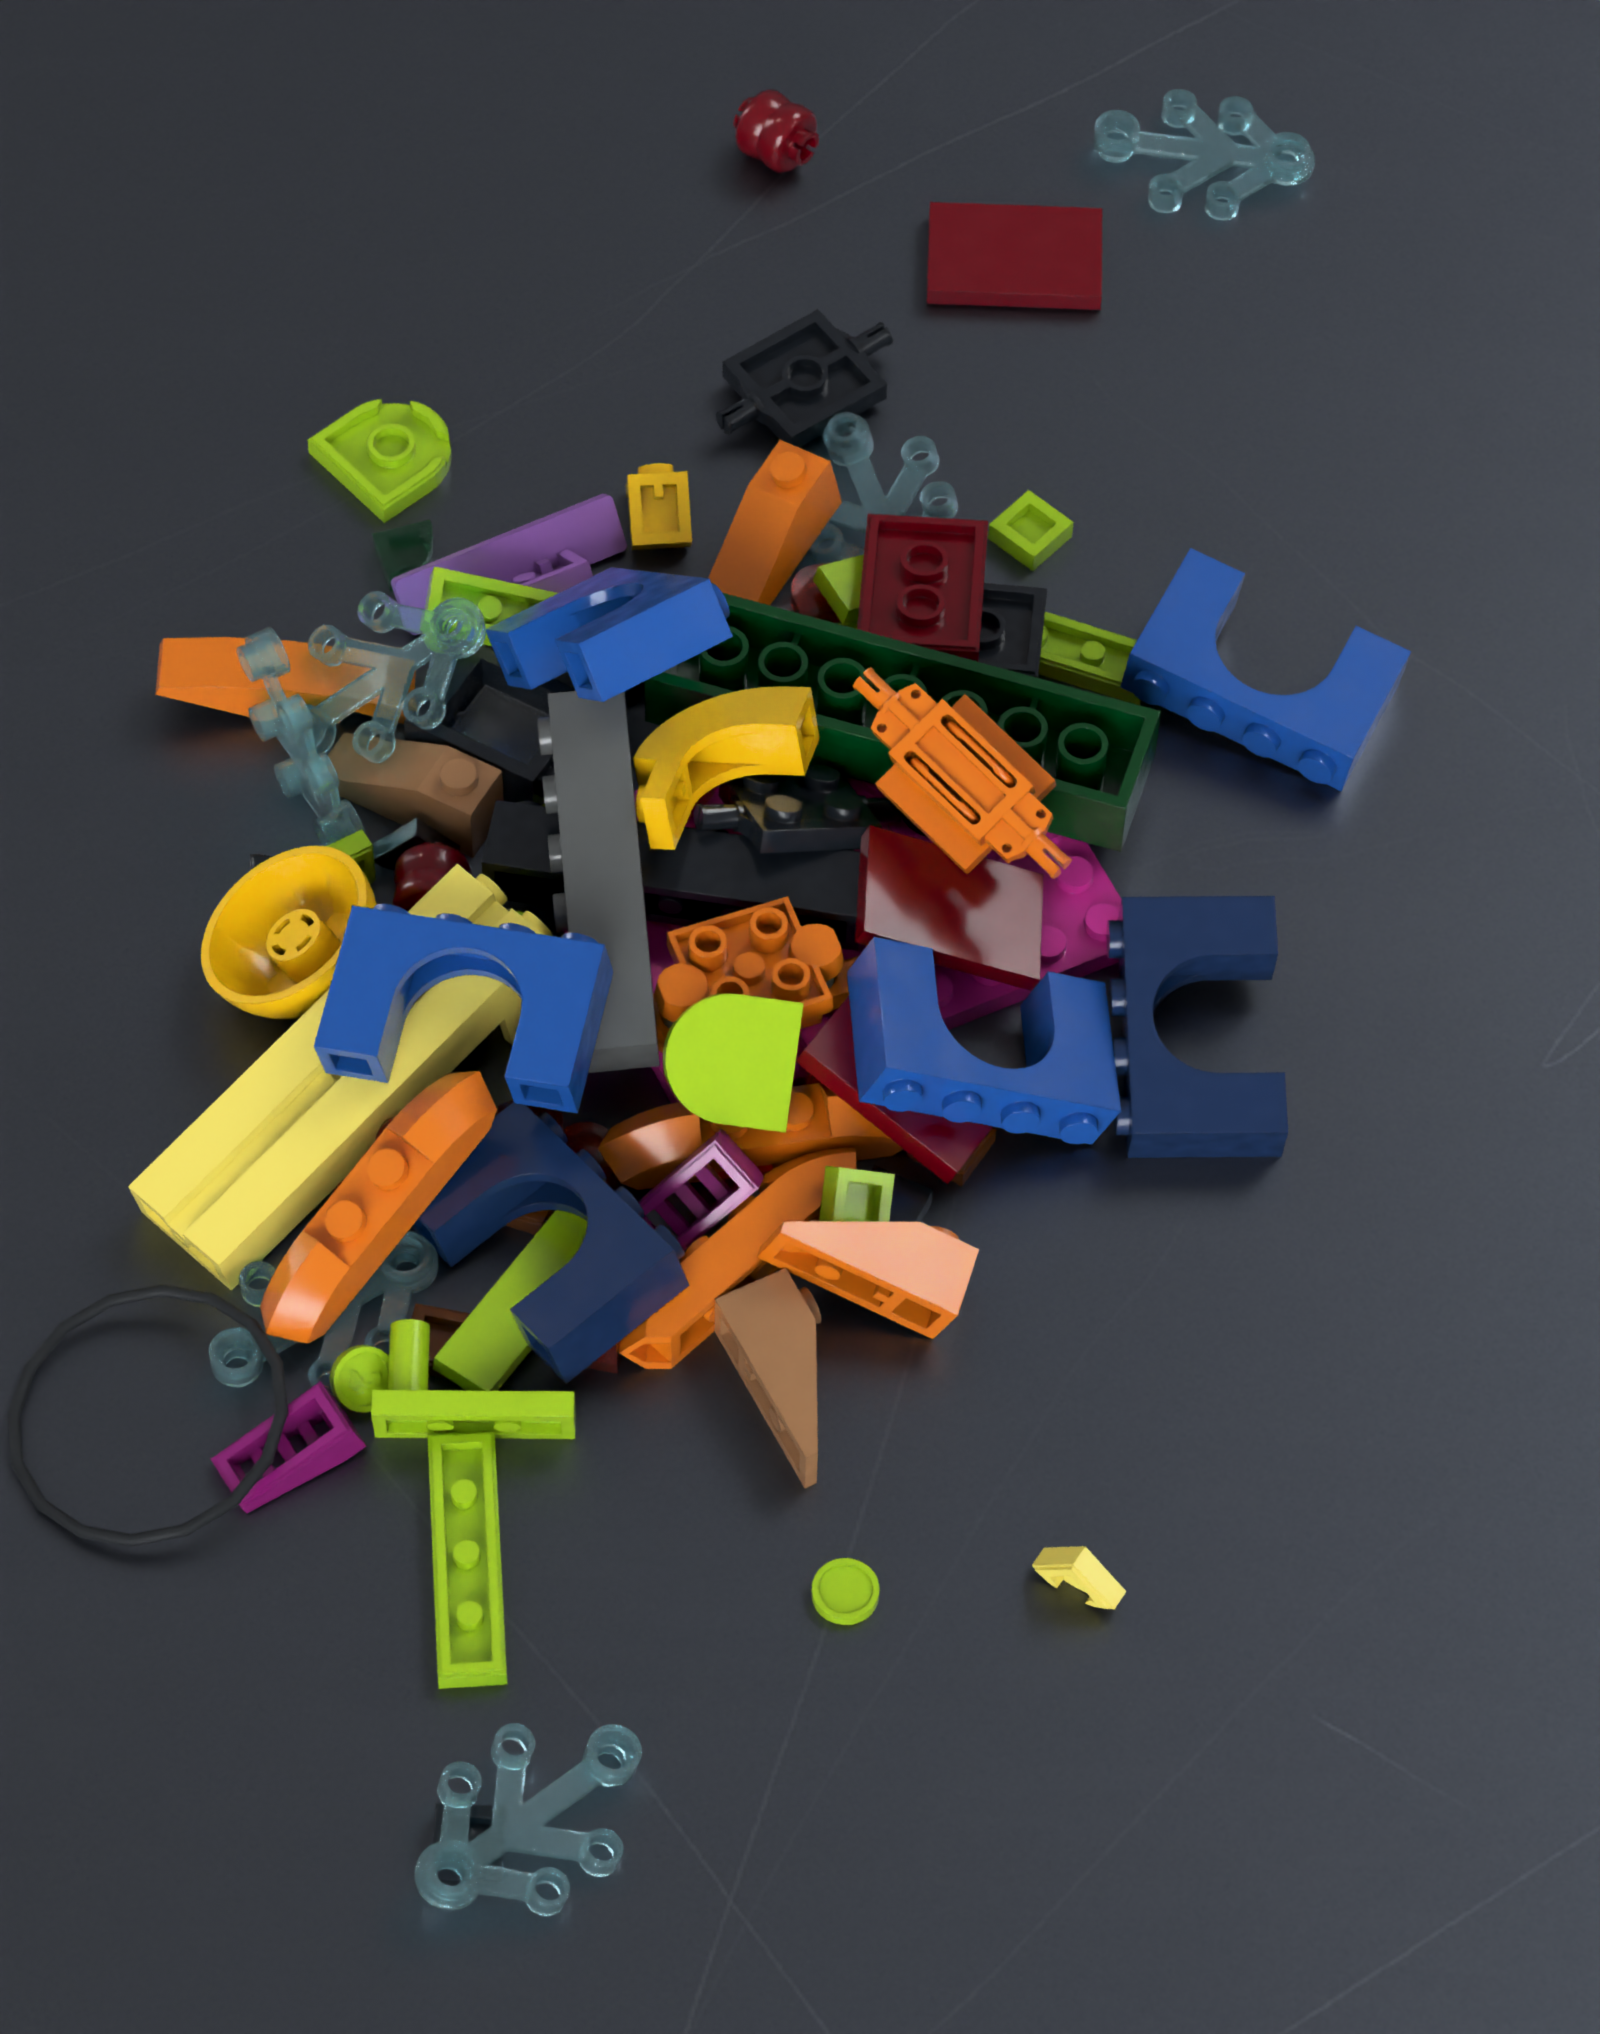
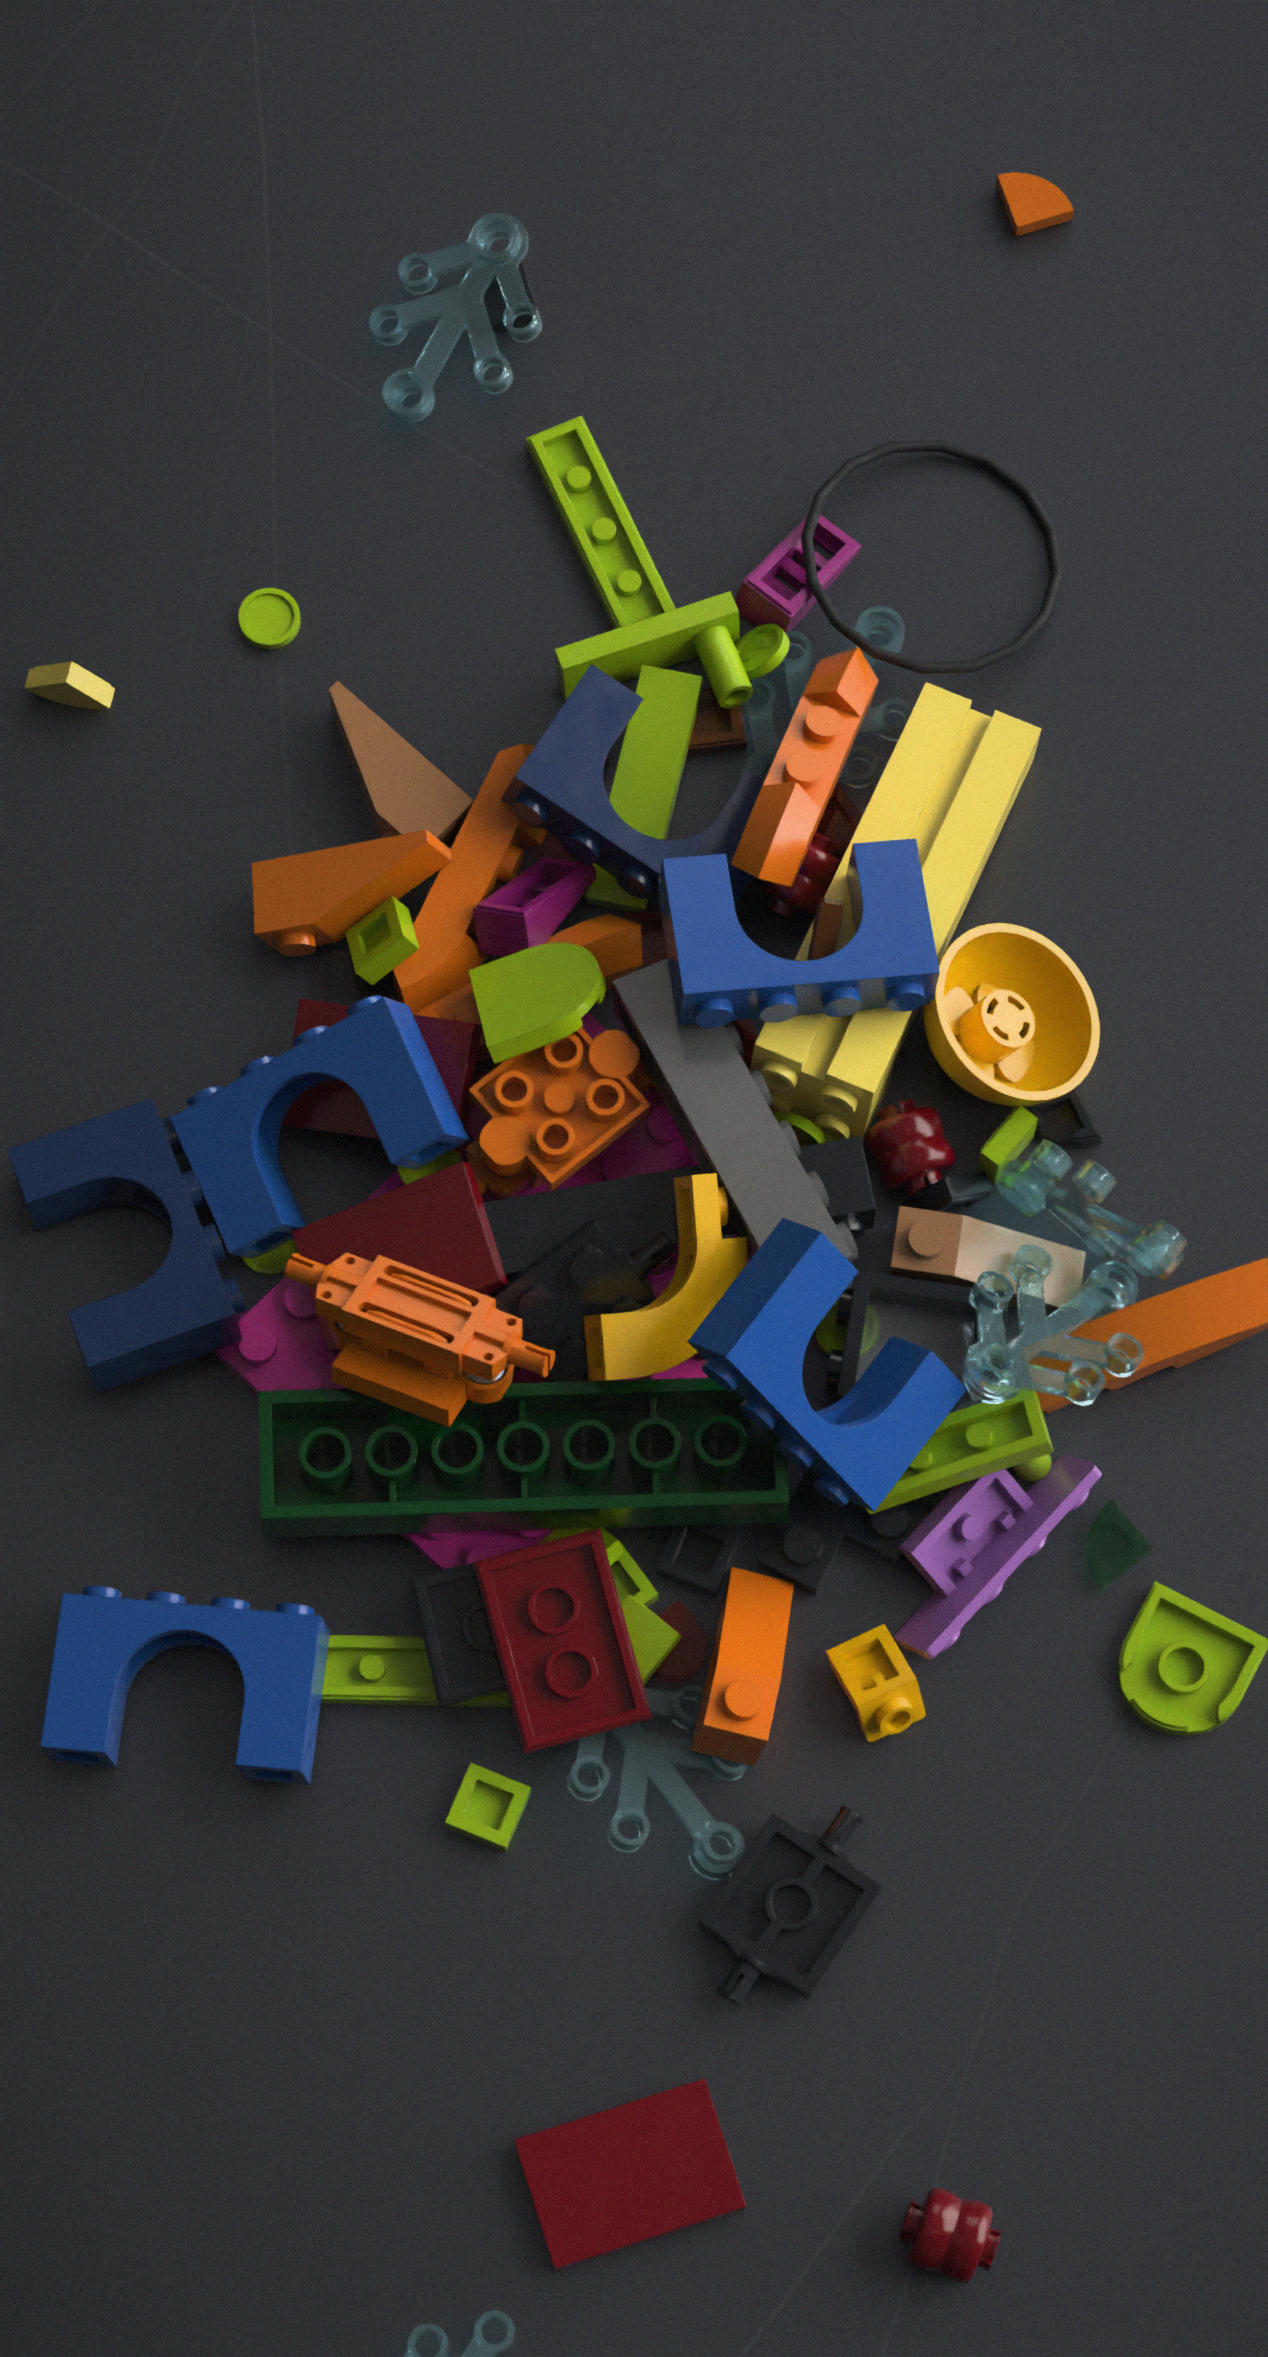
camera: 160 degrees right, 15 degrees up
none -> reddish brown tile [807,897,844,961]

